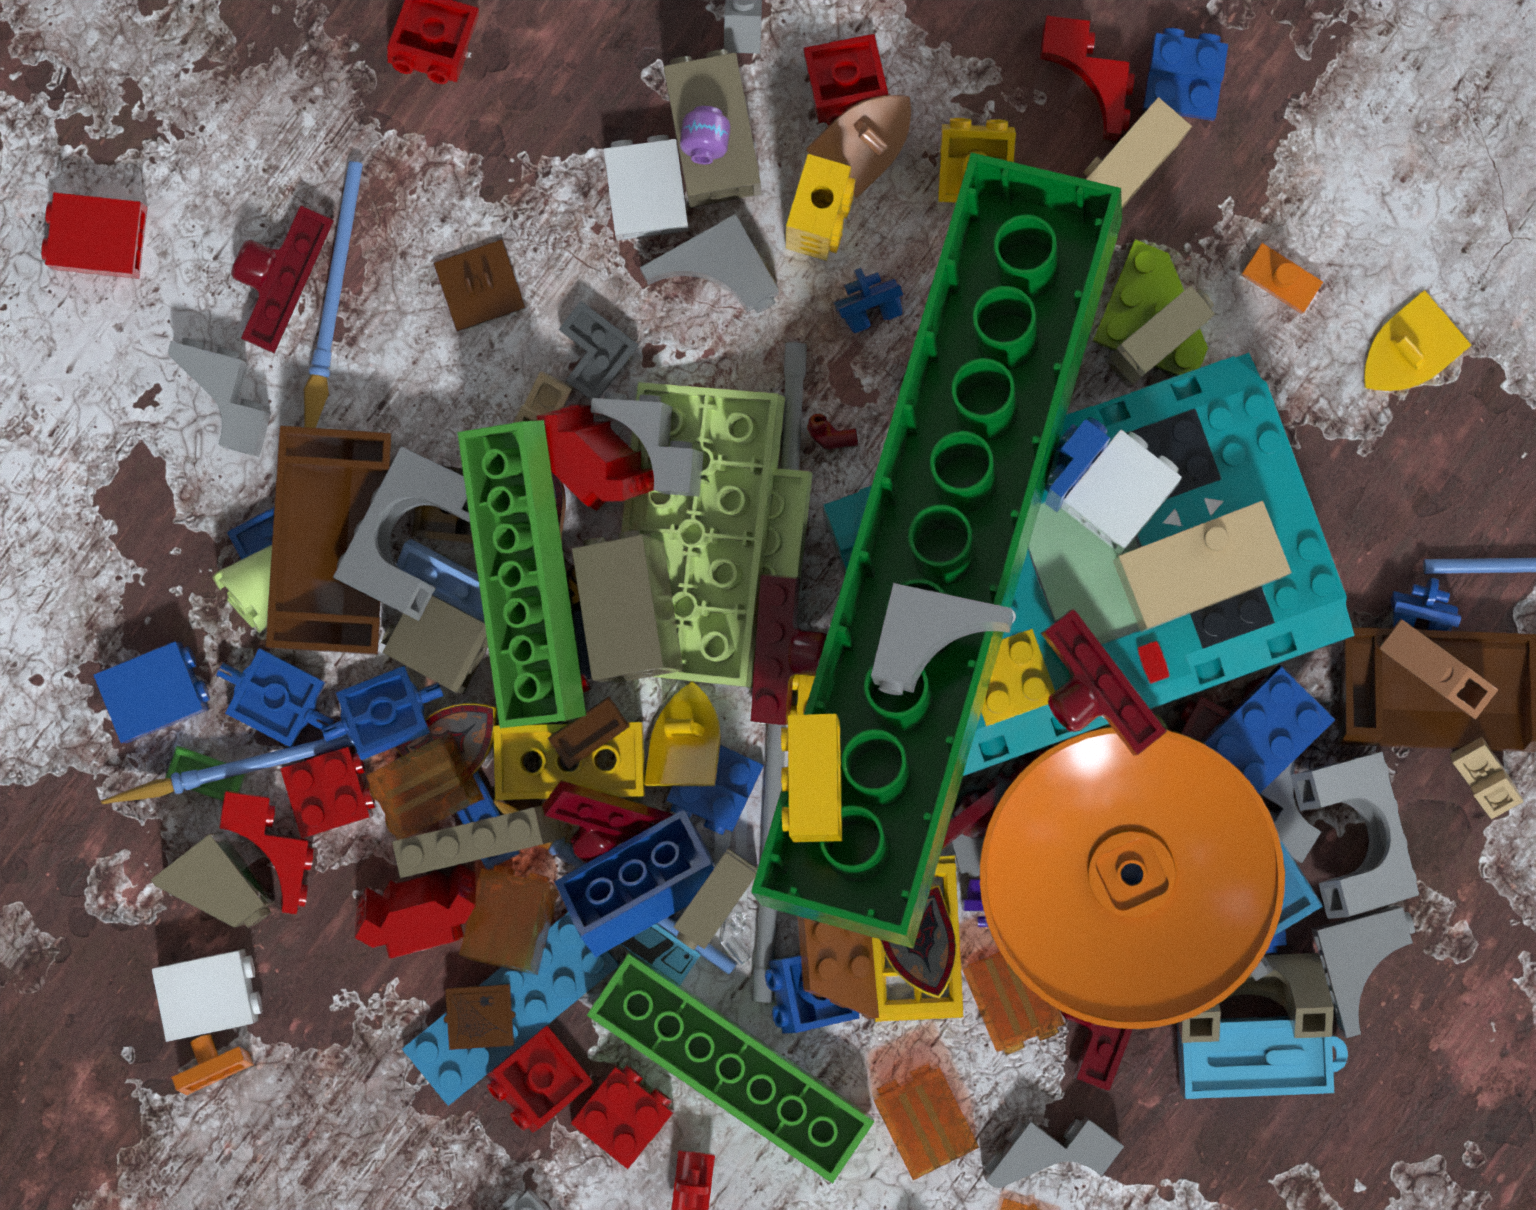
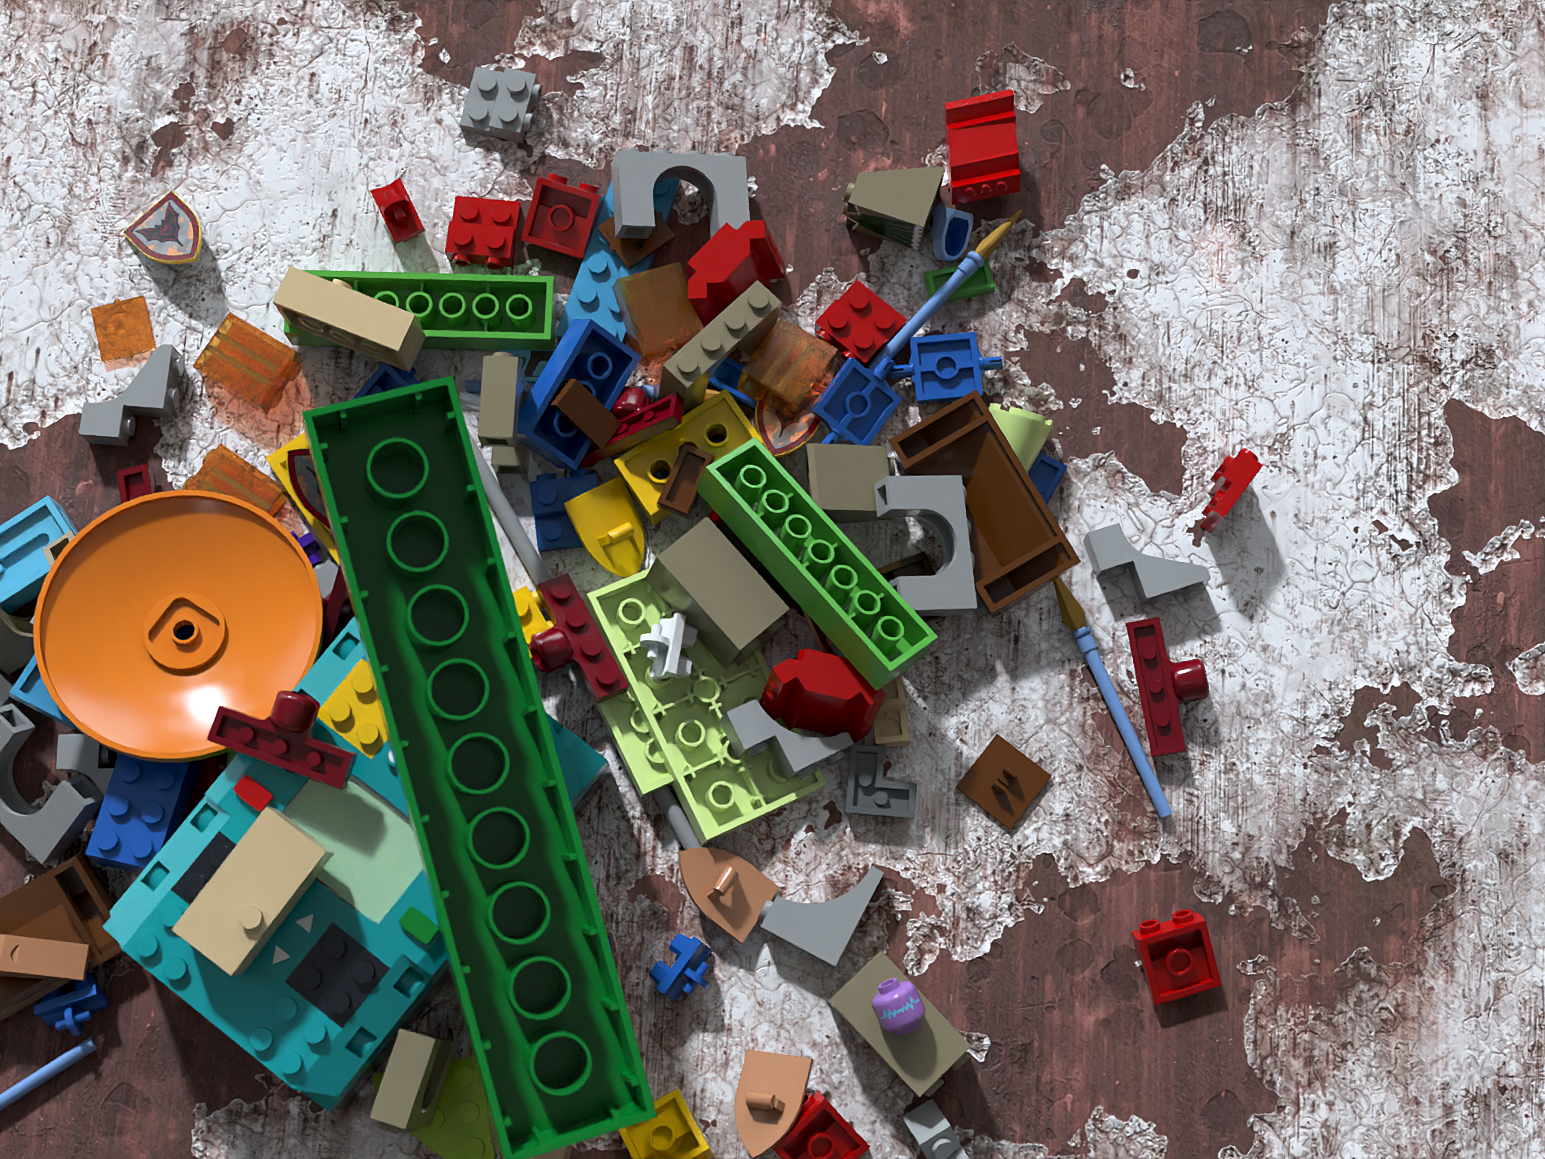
camera: 145 degrees right, 10 degrees down
red brick [41,192,148,279] -> none
blue brick [94,641,210,743] -> none
white brick [152,949,263,1042] -> none
orange tile [172,1034,254,1095] -> none
red arch [219,790,314,915] -> none
light blue plate [396,539,485,623] -> none
white brick [604,135,689,241] -> none
yellow brick [781,714,842,842] -> none
yellow brick [785,154,856,261] -> none
dark red arm [807,413,858,450] -> none
light grey arch [871,583,1013,695] -> none
blue plate [1045,417,1110,512] -> none
white brick [1061,430,1182,555] -> none
none -> tan brick [273,266,426,372]
none -> reddish brown tile [551,379,622,449]
none -> light grey arch [611,148,750,239]
none -> white hips [640,613,697,681]
none -> nougat shield [678,847,780,944]
none -> light blue rock [930,205,973,261]
none -> red slope [945,89,1021,205]
none -> red plate [1200,448,1263,534]

